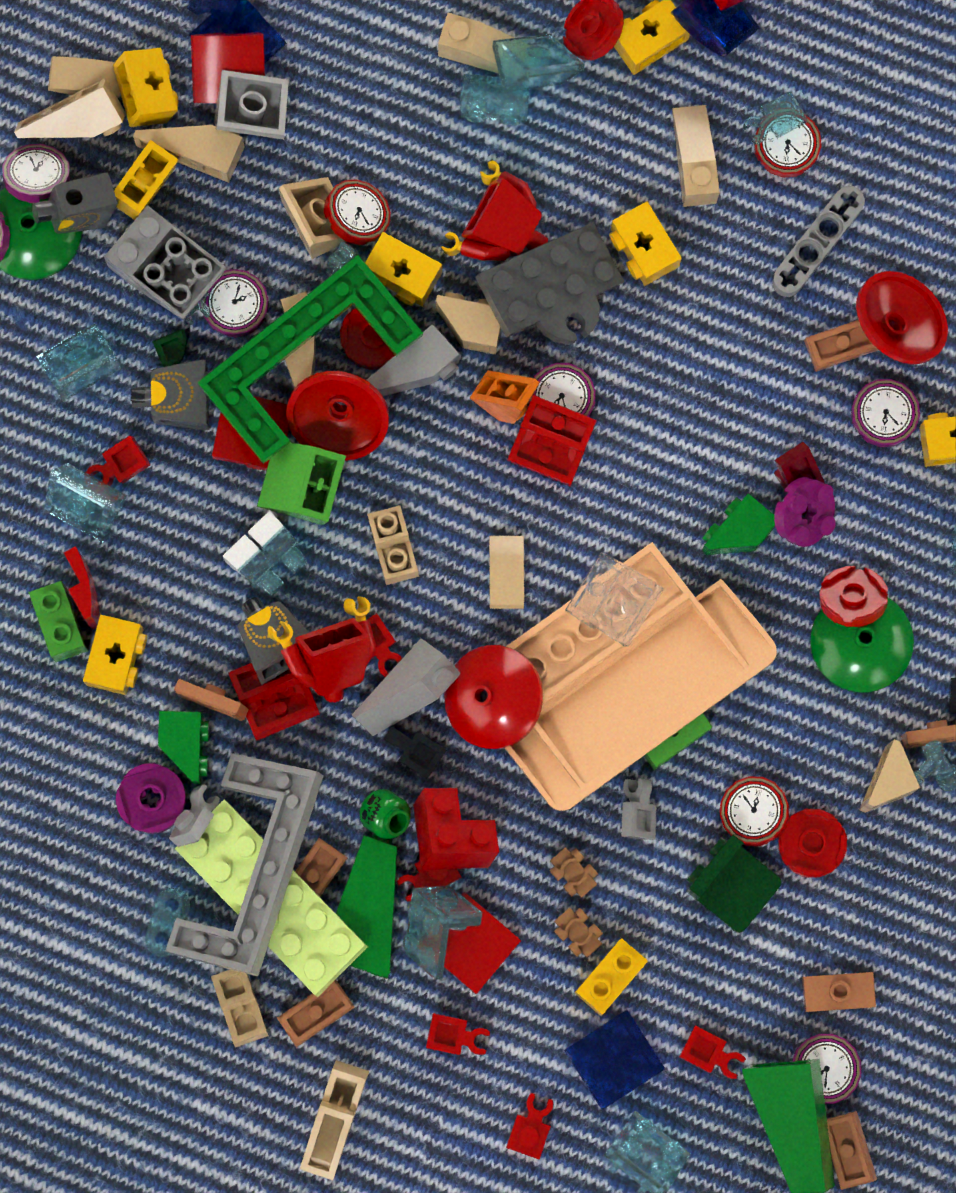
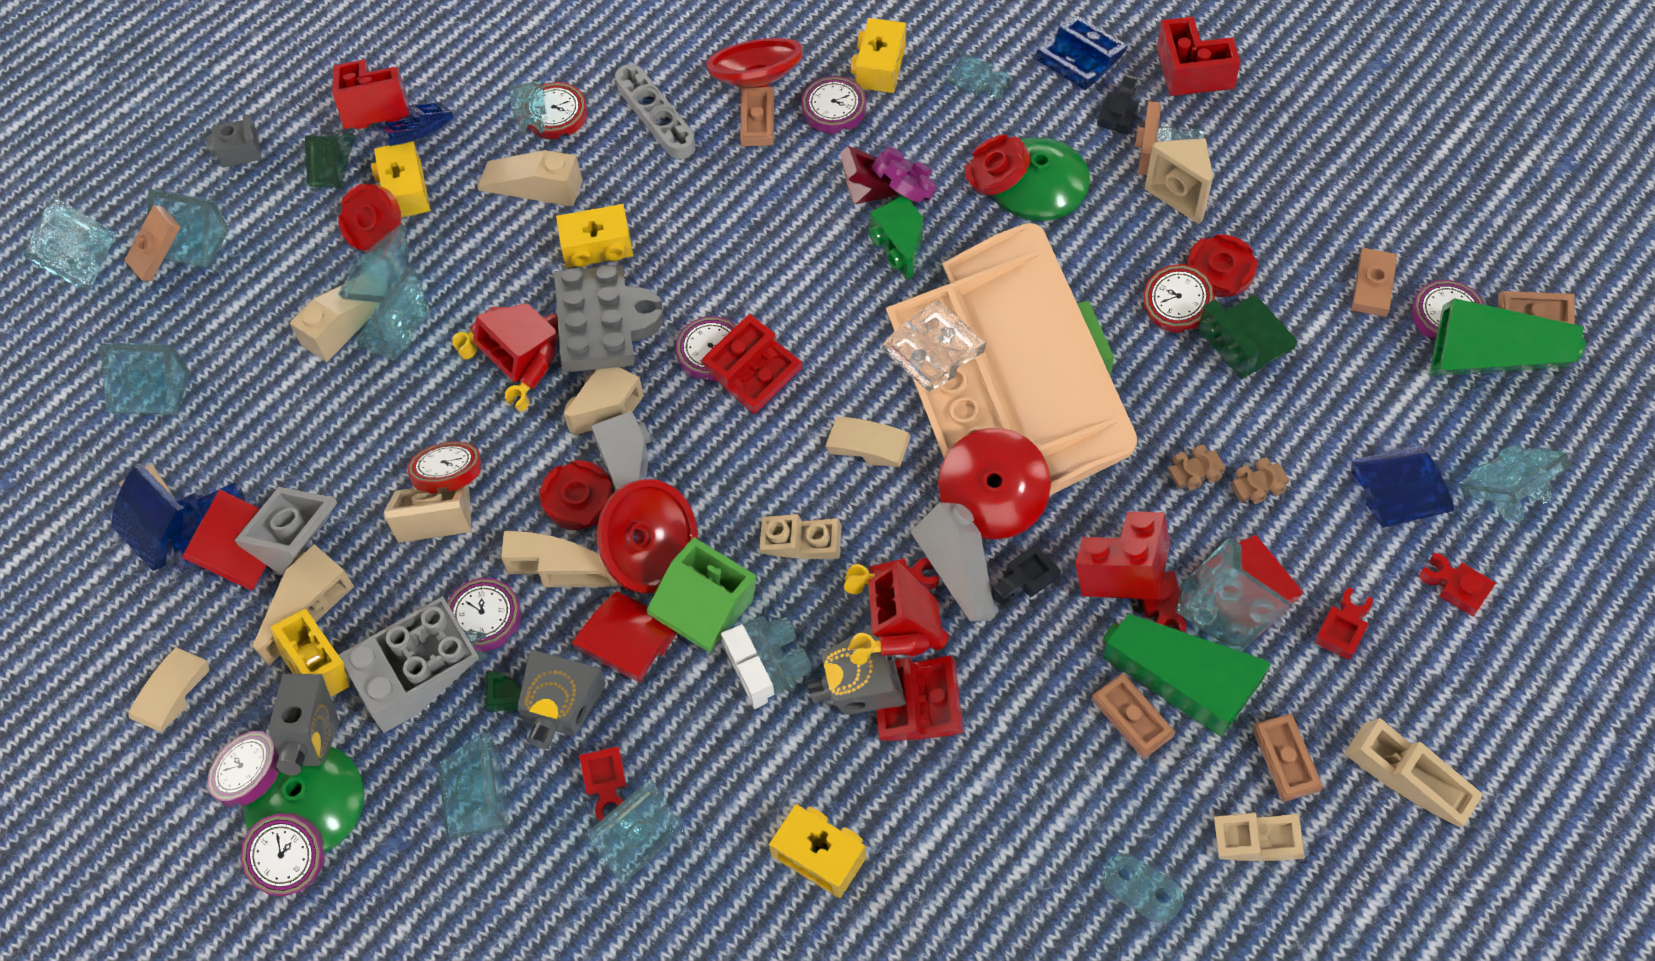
camera: 65 degrees left, 20 degrees down
tan slope [14,78,126,138] -> none
bright green brick [29,581,88,662] -> none
red slope [64,546,99,630] -> none
yellow brick [113,48,178,127] -> none
magenta plate [116,763,186,834] -> none
green slope [158,711,210,785] -> none
light grey plate [165,753,324,976] -> none
light grey plate [169,784,220,847] -> none
nougat plate [174,679,249,721] -> none
yellowish green plate [175,799,368,997] -> none
green plate [198,255,423,464] -> none
clear light blue plate [327,241,359,277] -> none
green head [359,789,411,840] -> none
yellow brick [365,232,442,307] -> none
orange slope [470,370,540,424] -> none
yellow brick [575,938,648,1016] -> none
light grey plate [621,778,657,840] -> none
red plate [679,1025,746,1079] -> none

